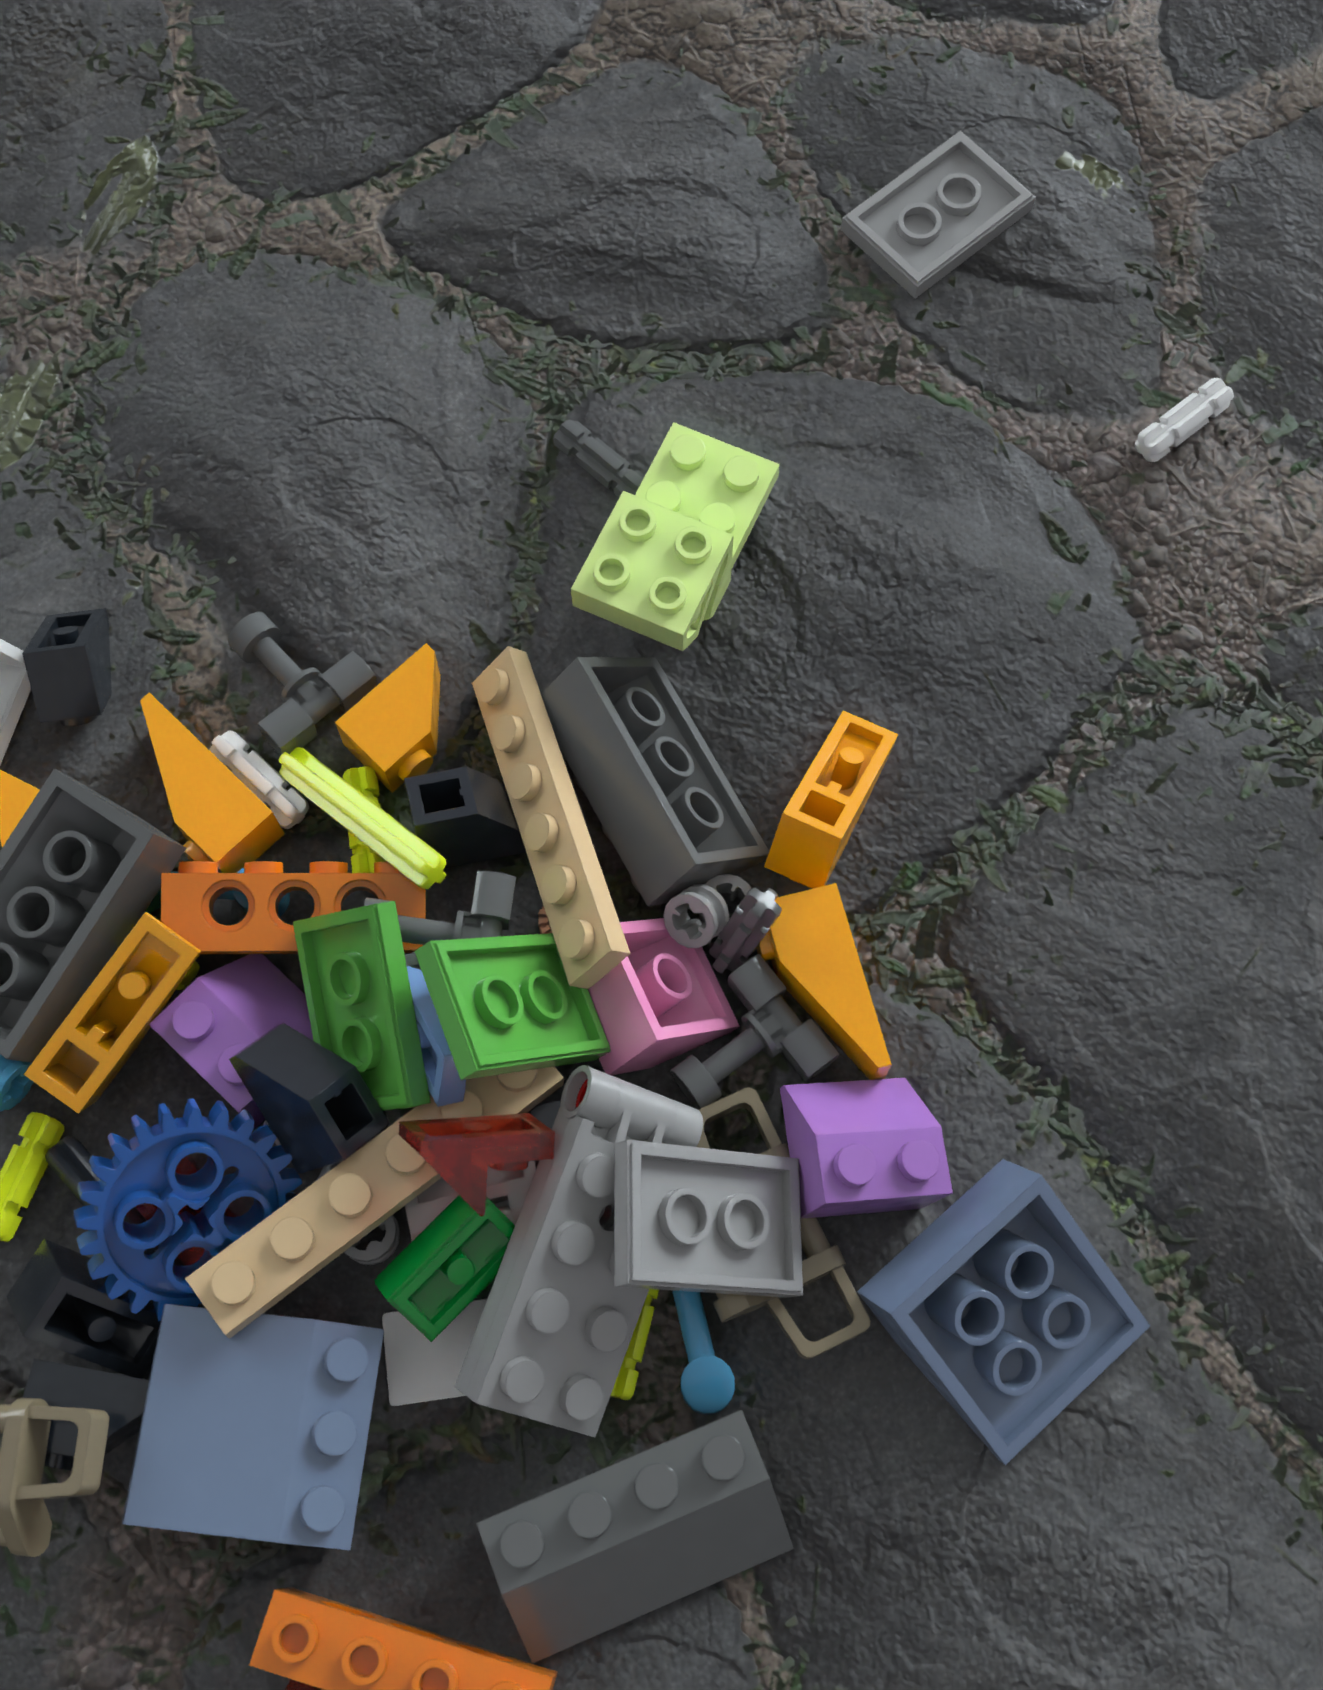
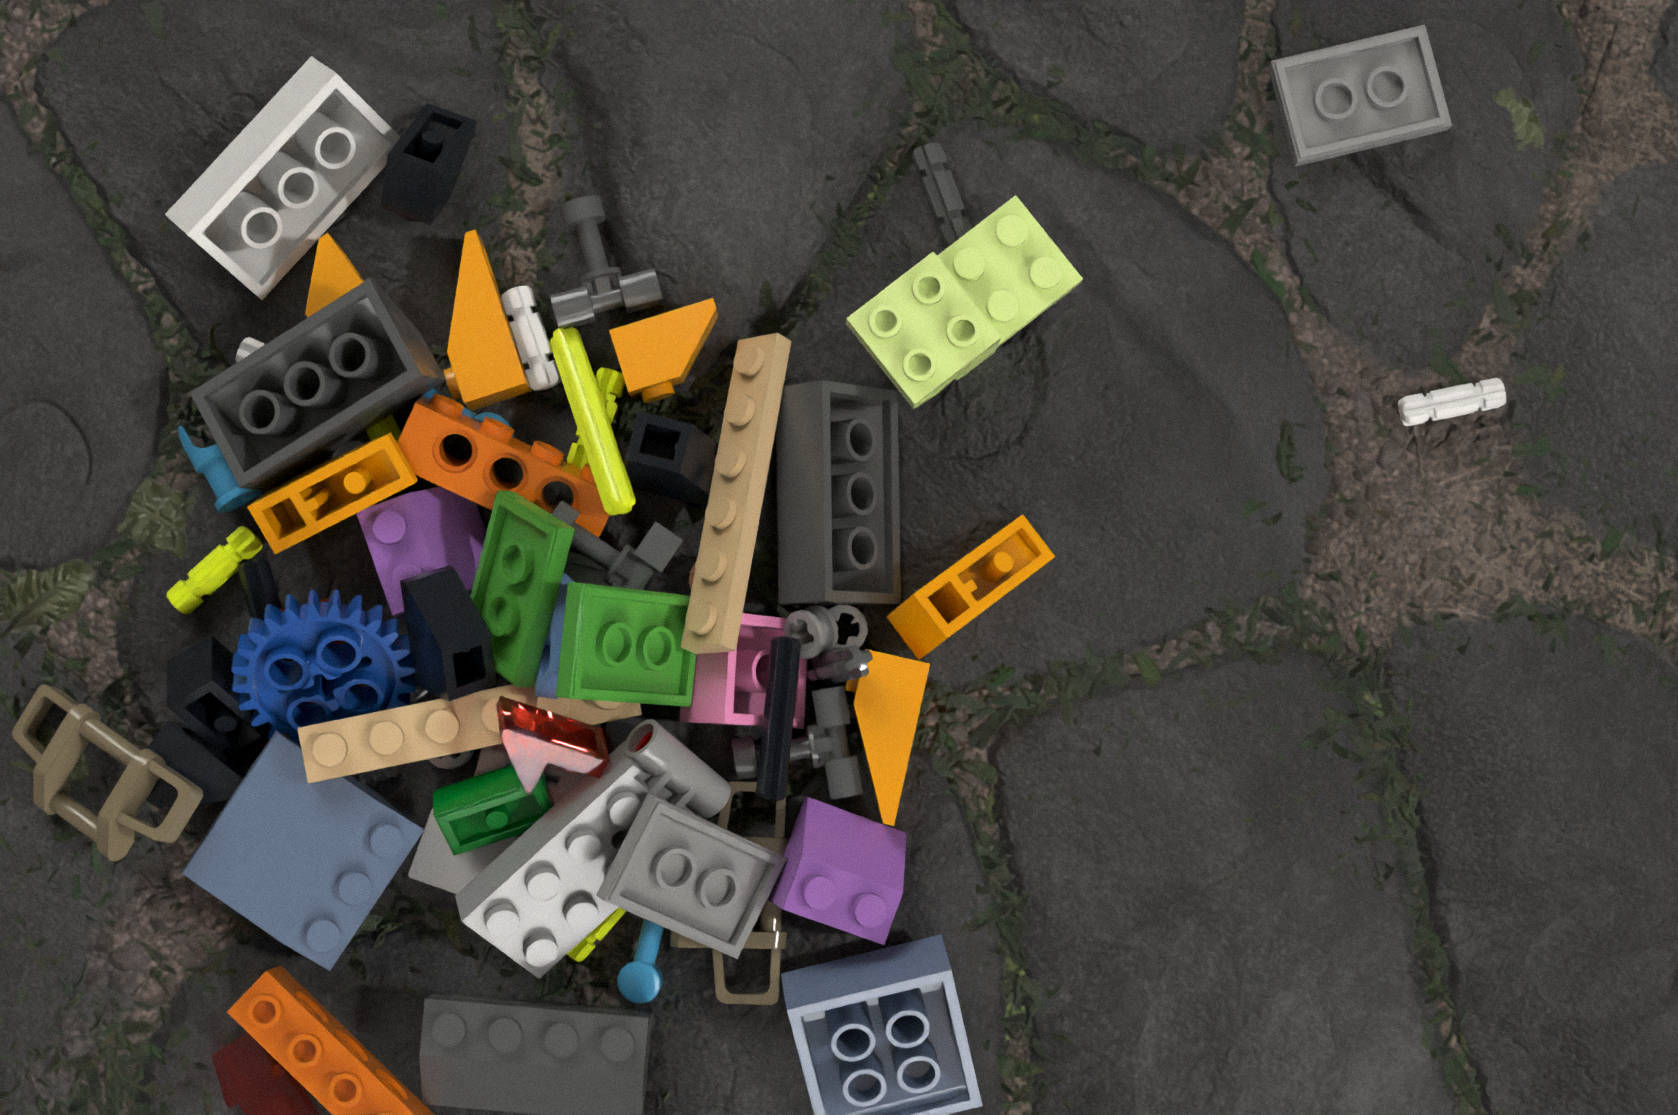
camera: 20 degrees right, 15 degrees up
none -> black axle [756,636,801,801]

